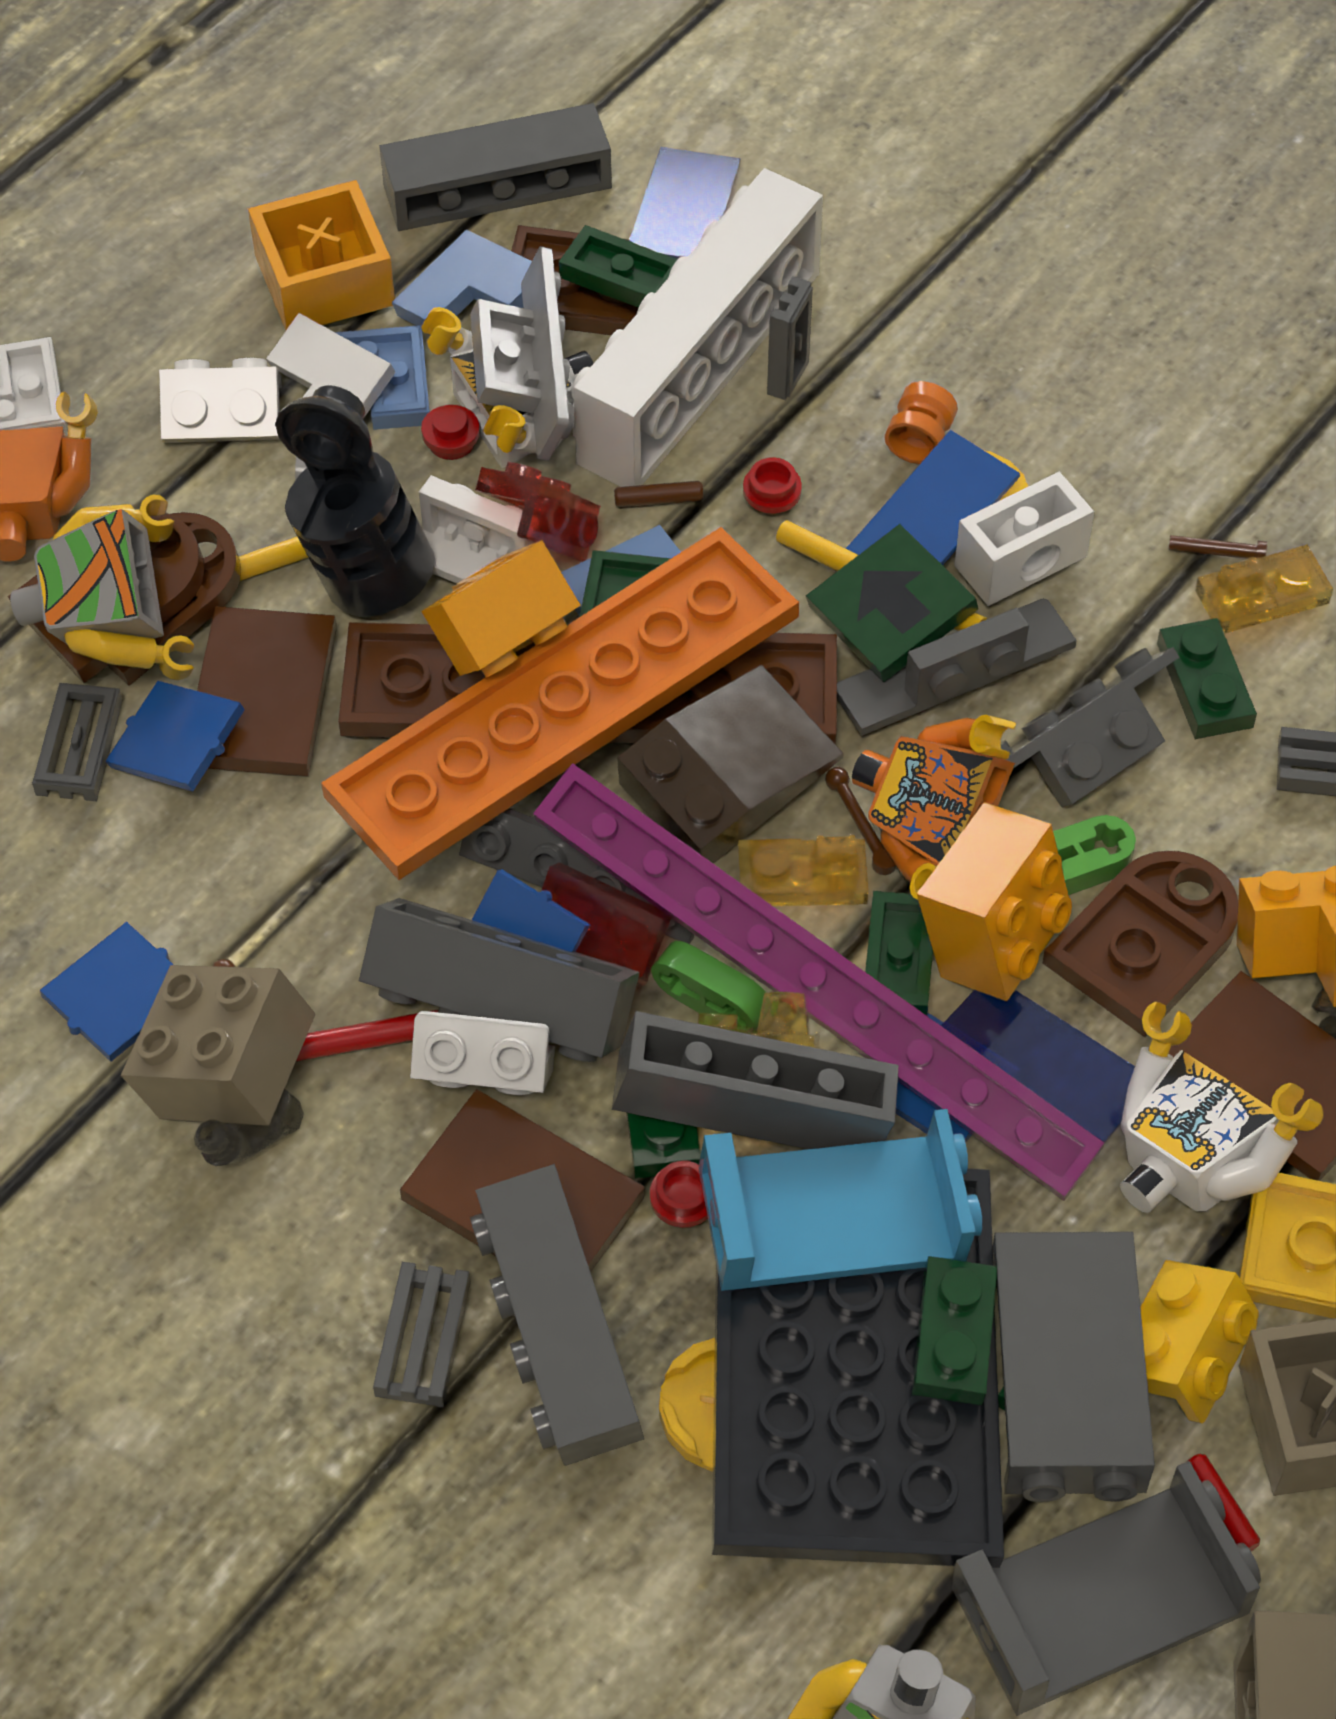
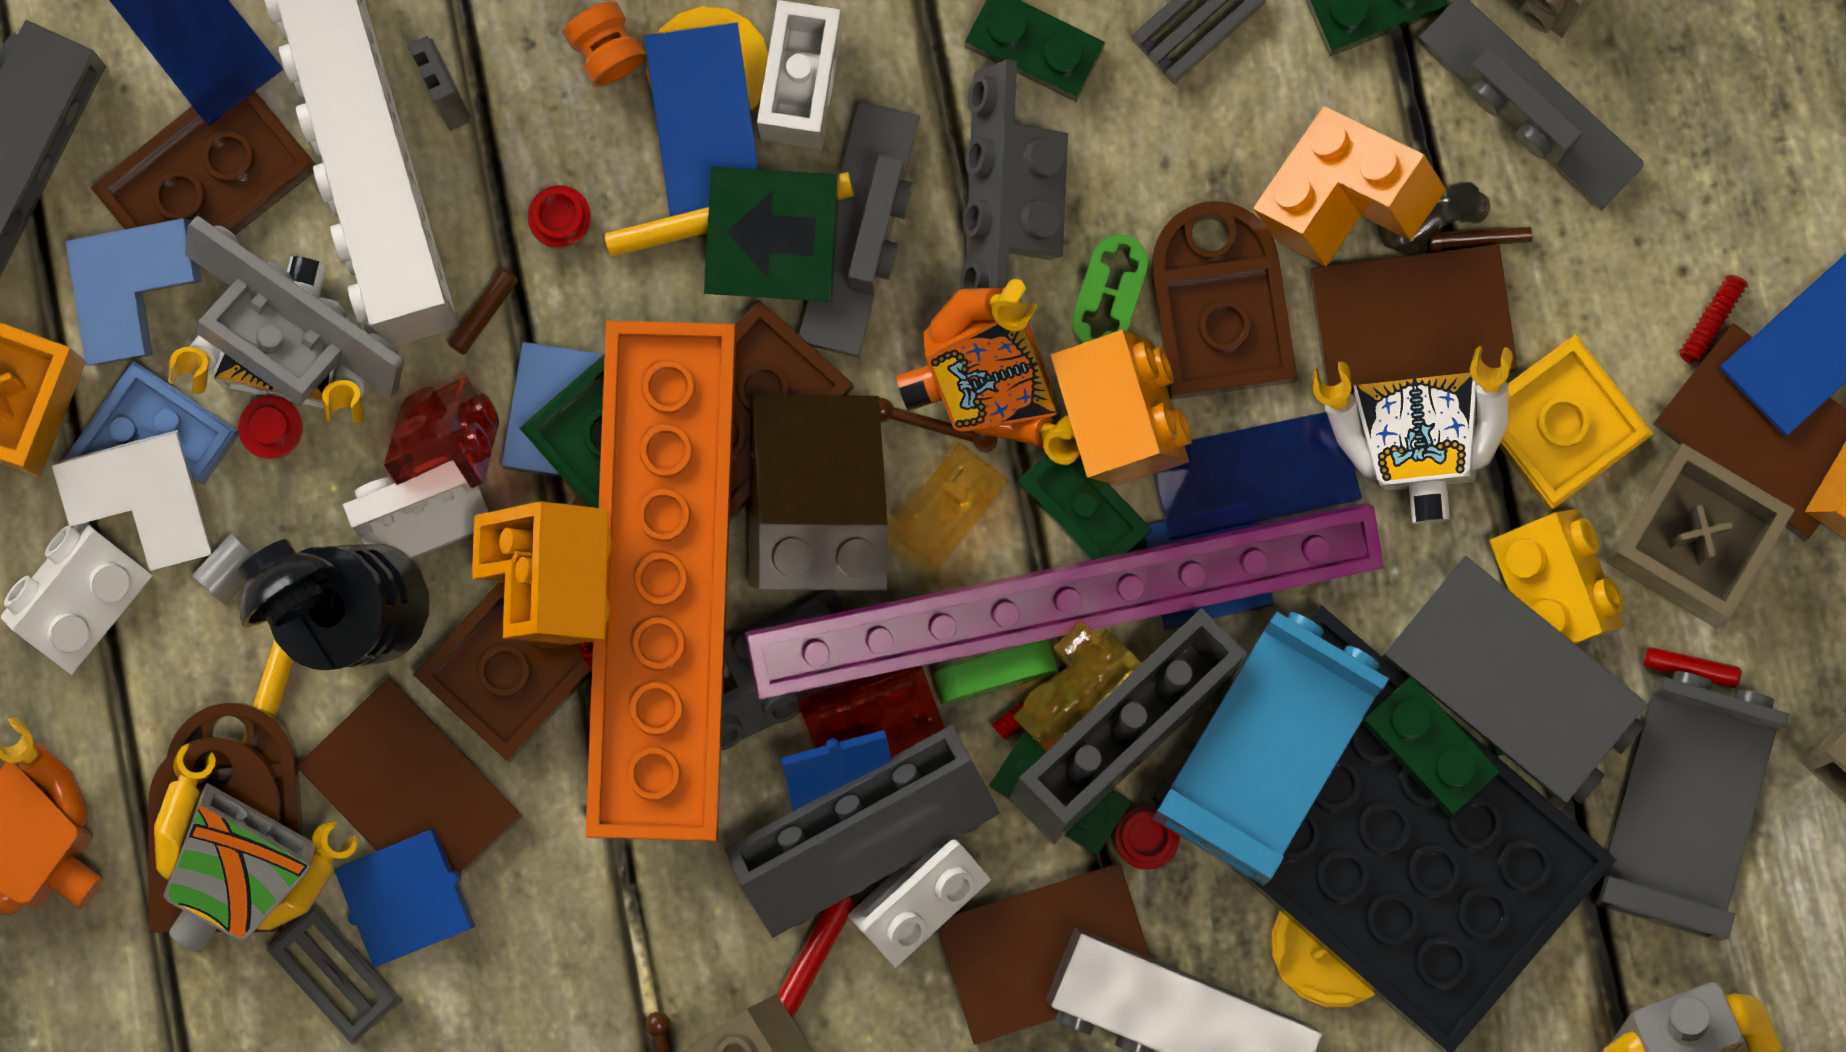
camera: 45 degrees left, 25 degrees up
dark green plate [559,225,678,308] -> none

